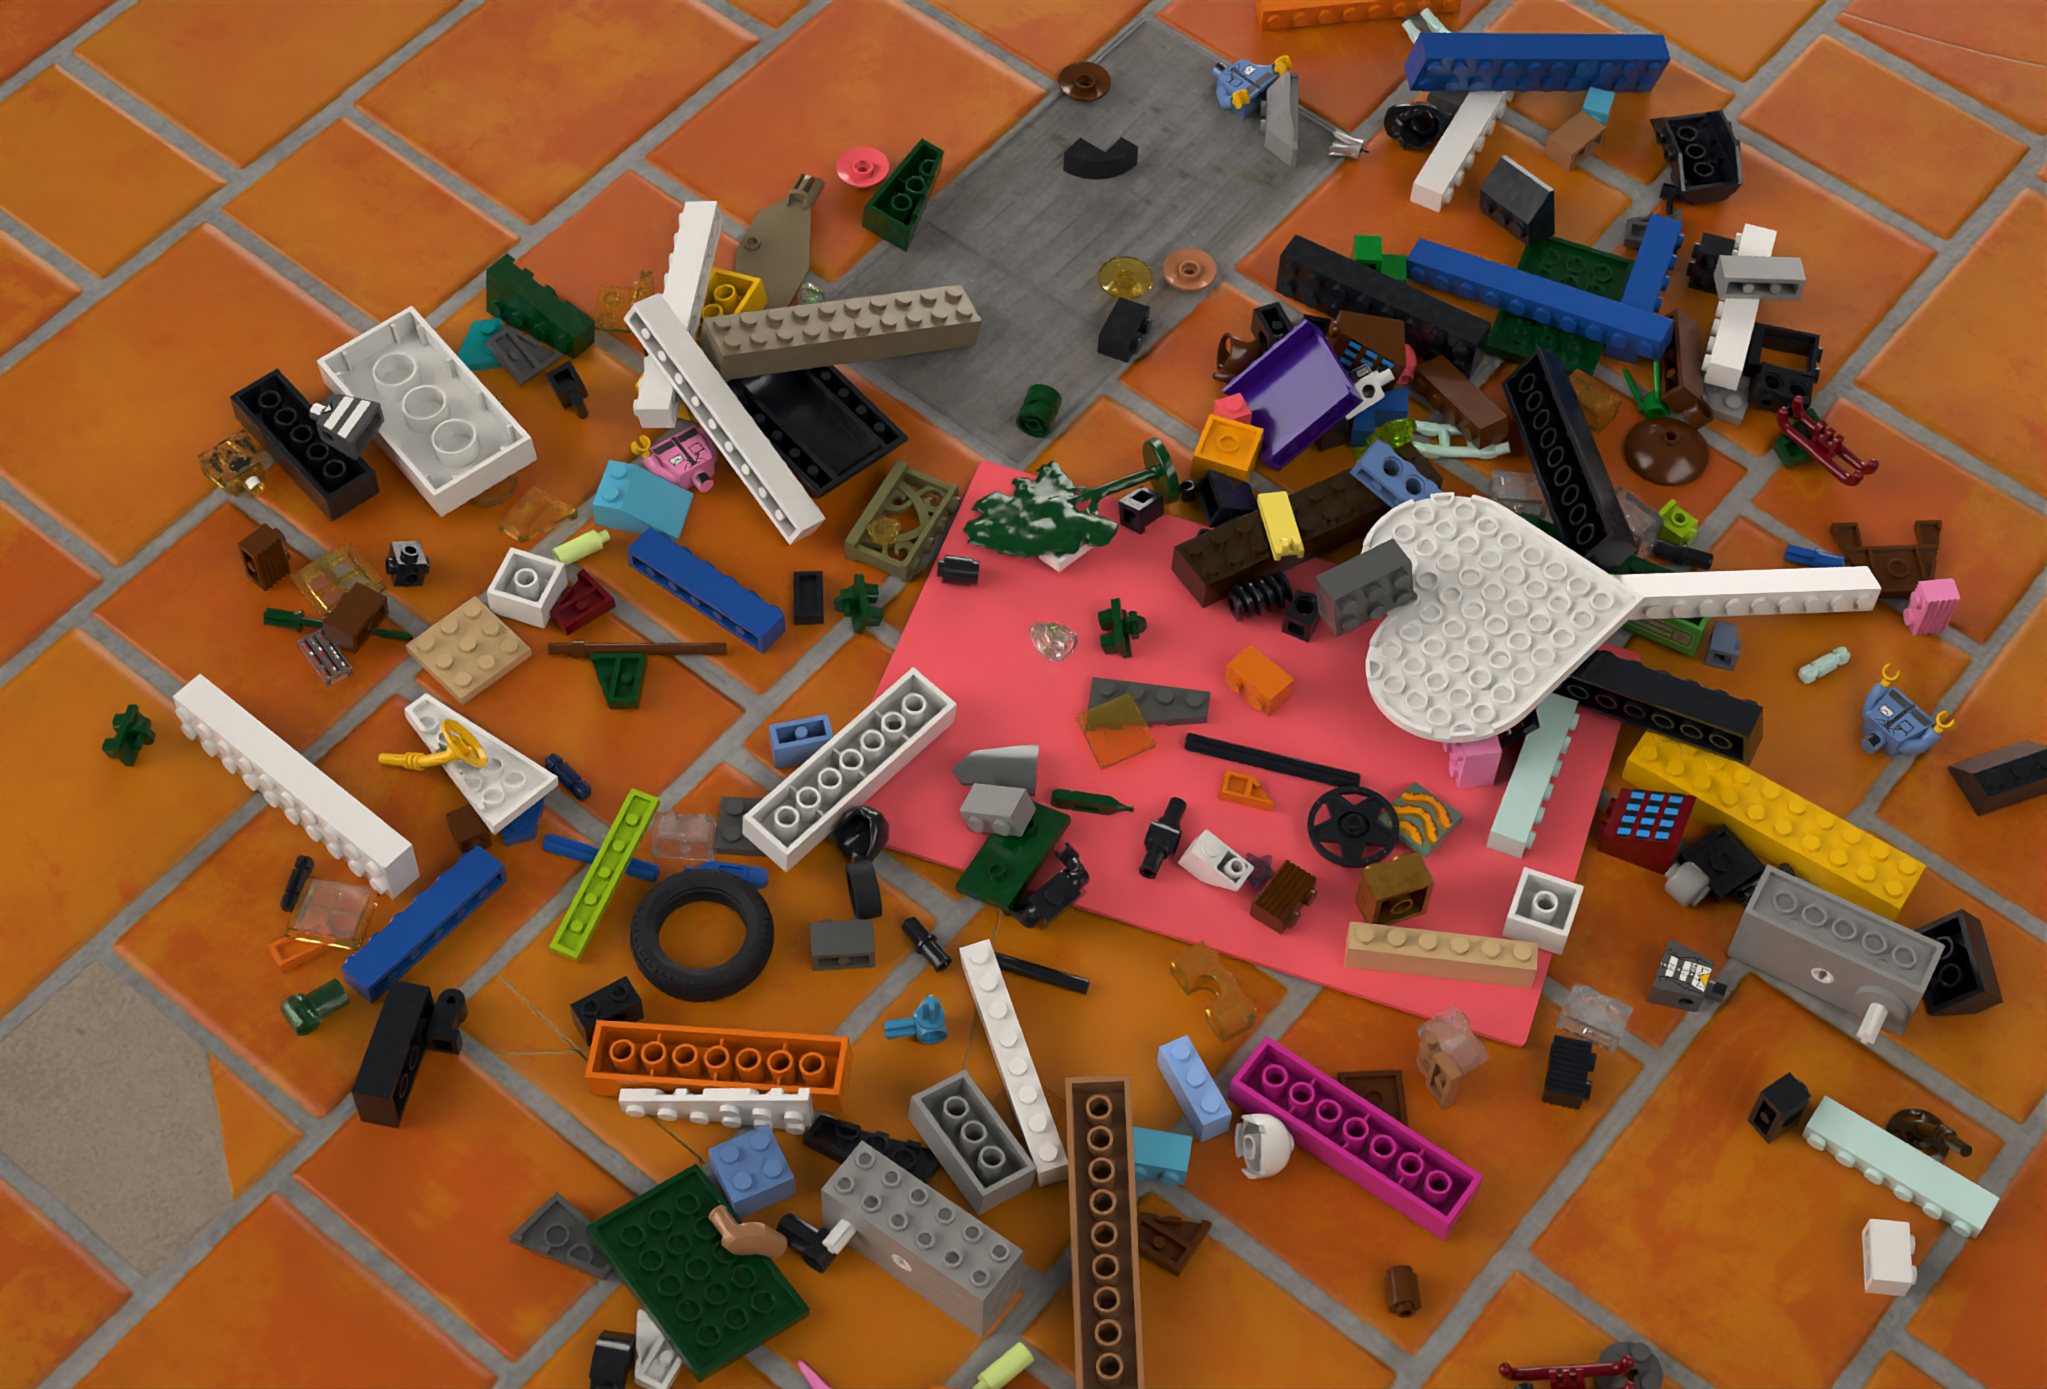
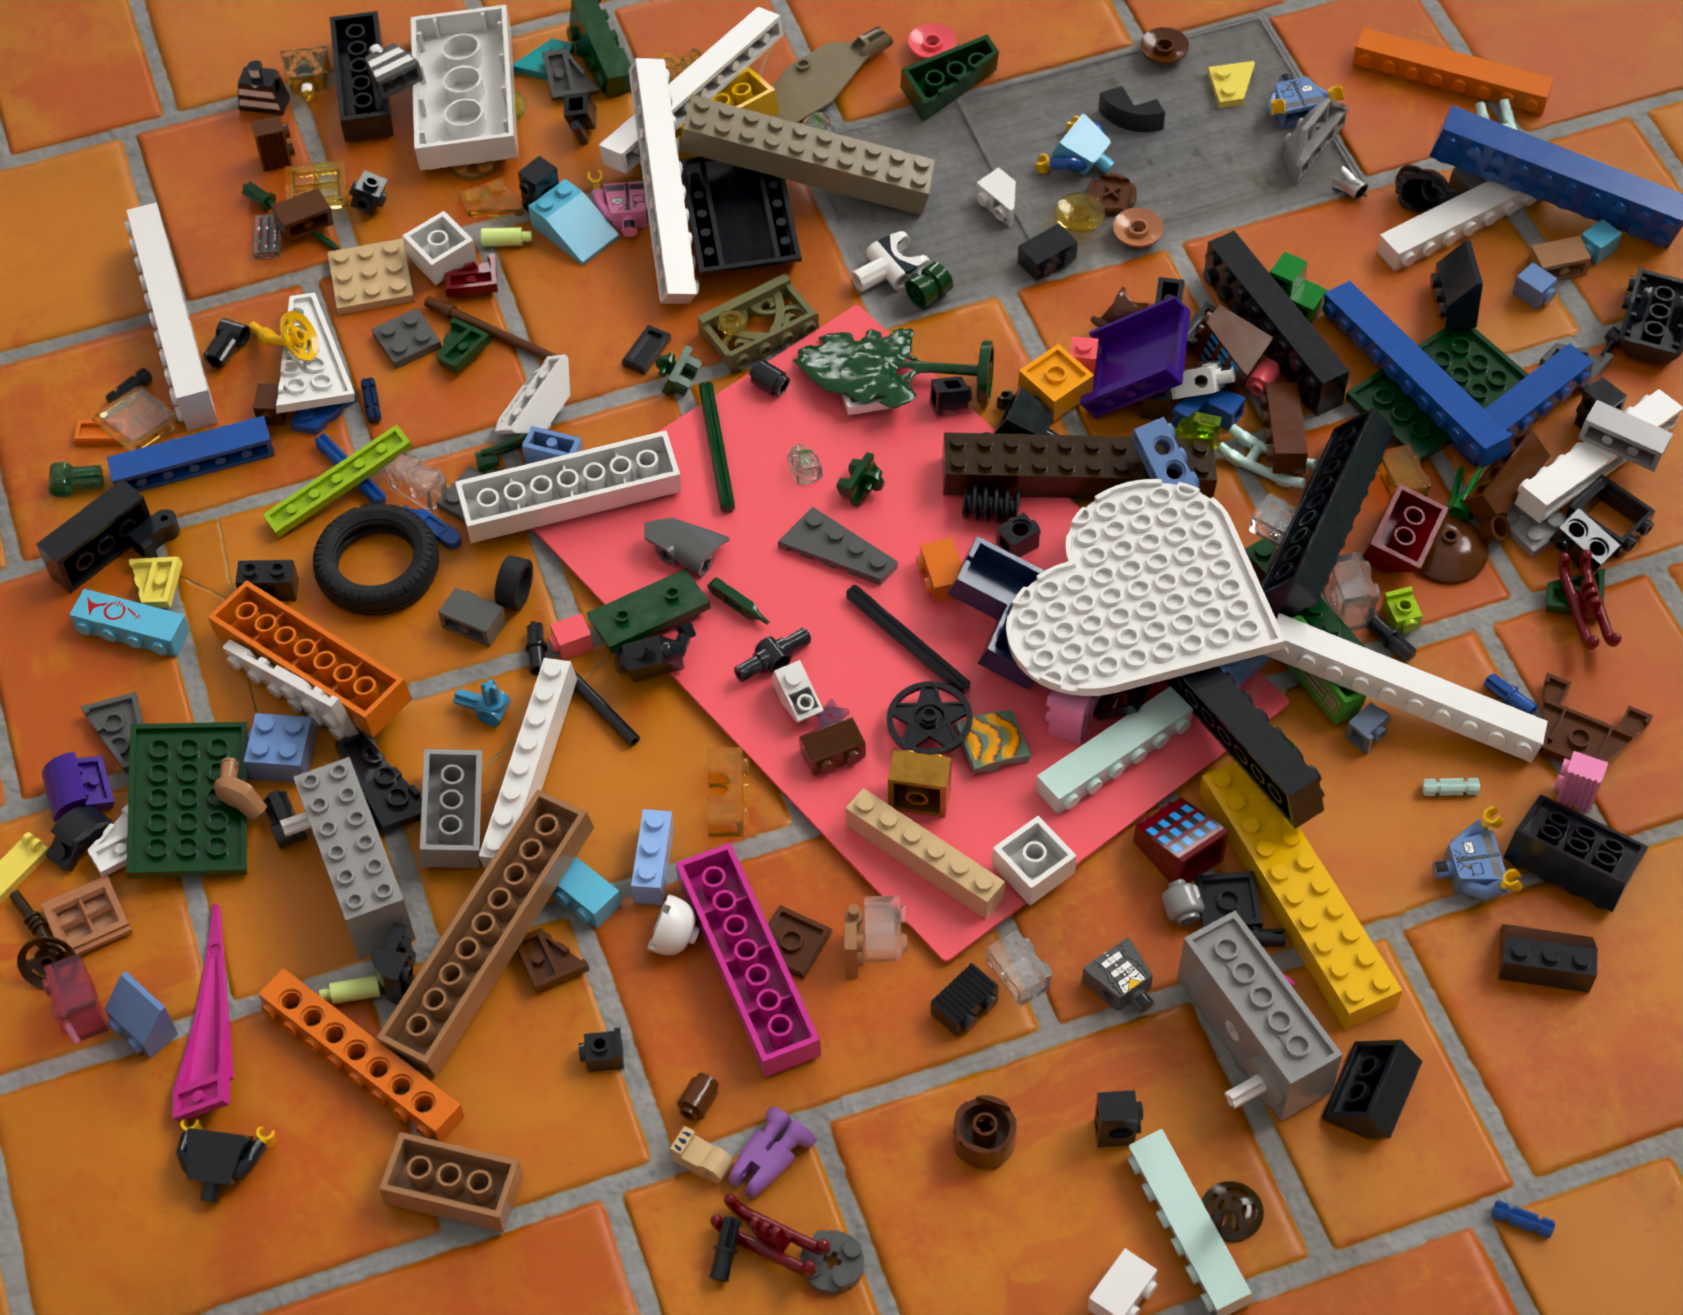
camera: 35 degrees right, 0 degrees up
dark green hips [102,704,156,766] -> none
blue brick [627,527,785,654] -> none
black hair [833,805,889,862] -> none
light grey brick [959,783,1036,837] -> none
clear yellow tile [1076,692,1156,770] -> none
orange tile [1218,769,1275,812] -> none
light yellow hinge [1257,491,1304,561] -> none
dark grey brick [1315,538,1414,637] -> none
none -> dark purple brick [41,752,114,822]
none -> medium azure brick [69,589,190,657]
none -> light yellow wing [129,557,182,608]
none -> black piece [203,318,250,369]
none -> black torso [238,60,290,115]
none -> dark grey plate [371,308,442,369]
none -> black brick [371,922,416,1005]
none -> dark green plant [475,434,526,474]
none -> white wedge [495,354,570,435]
none -> black brick [518,156,559,213]
none -> coral brick [548,613,594,660]
none -> black brick [579,1027,625,1072]
none -> tan leg [670,1126,733,1183]
none -> dark green axle [699,381,735,512]
none -> medium lavender piece [728,1106,817,1199]
none -> white connector [851,231,932,292]
none -> dark blue piece [948,536,1044,689]
none -> reddish brown brick [953,1095,1017,1169]
none -> white slope [976,168,1016,227]
none -> torso [1035,113,1114,175]
none -> reddish brown tile [1087,174,1137,216]
none -> light yellow wing [1208,61,1255,109]
none -> dark red slope [1360,483,1448,573]
none -> black slope [1503,794,1649,912]
none -> medium blue brick [1512,263,1558,310]

